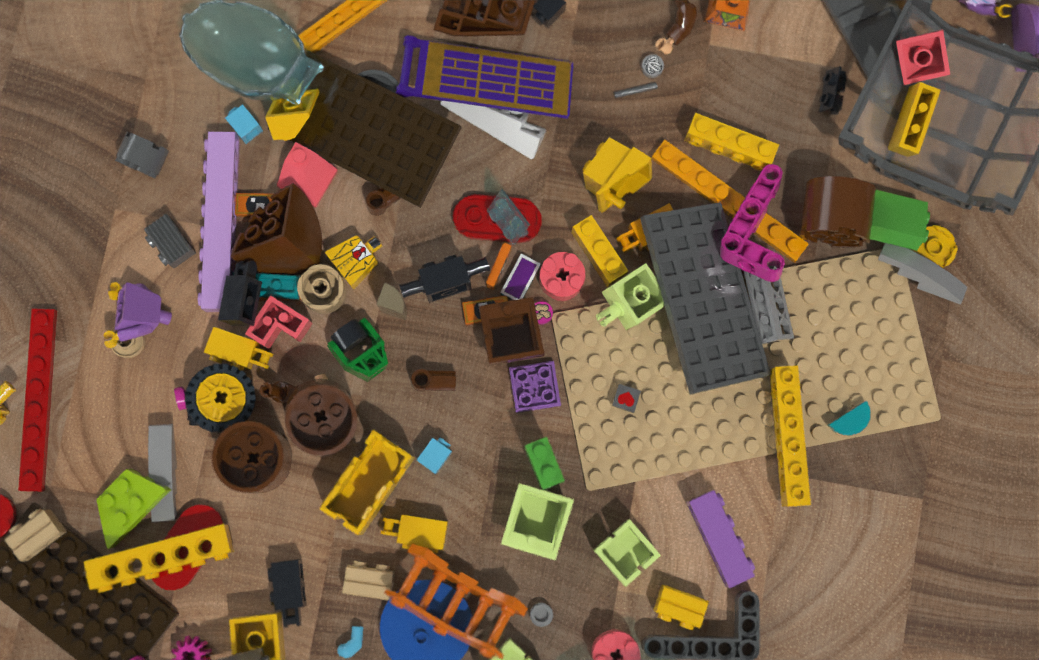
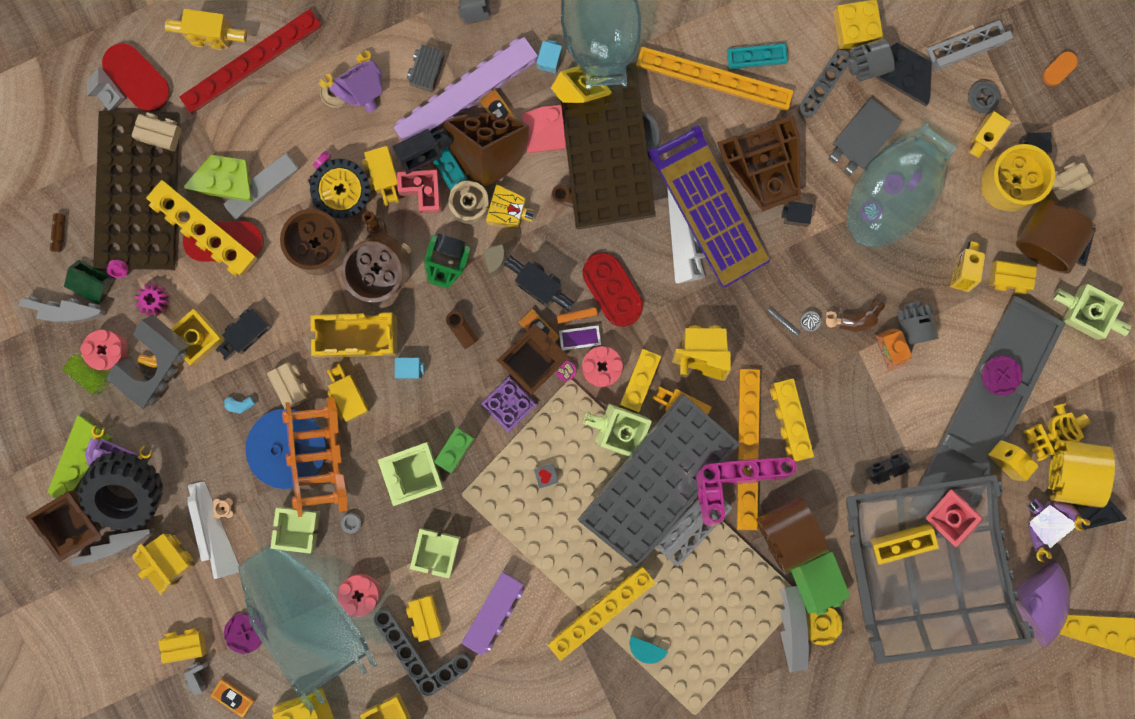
camera: 60 degrees right, 5 degrees up
clear light blue hinge [487,189,530,245] -> none

